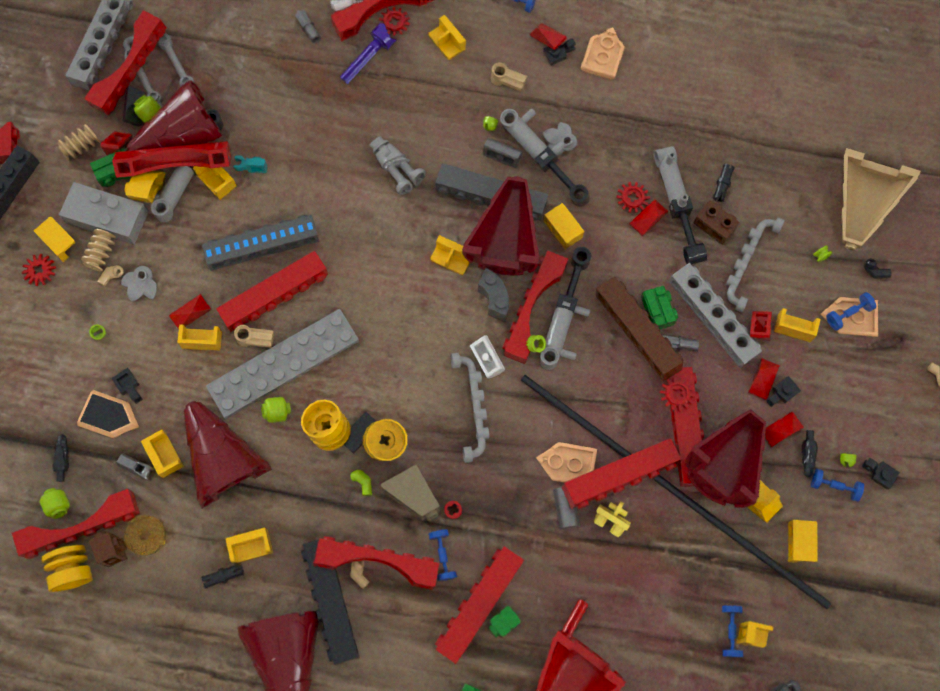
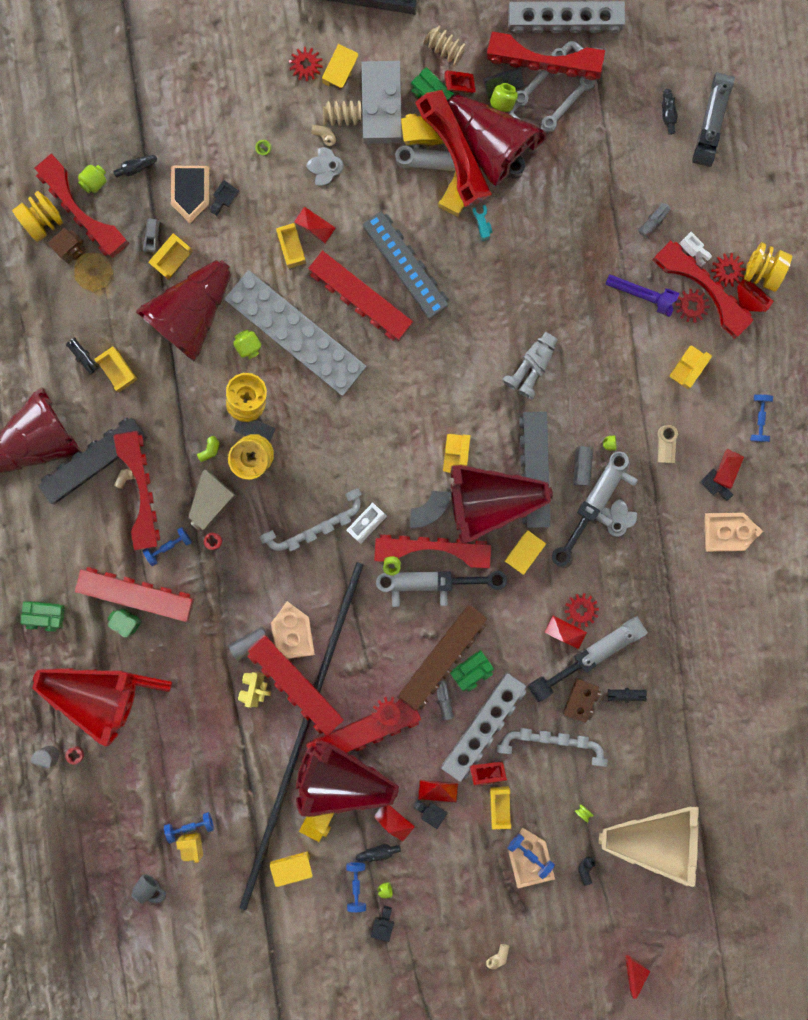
camera: 75 degrees right, 15 degrees up
tan piece [234,325,274,348] -> none

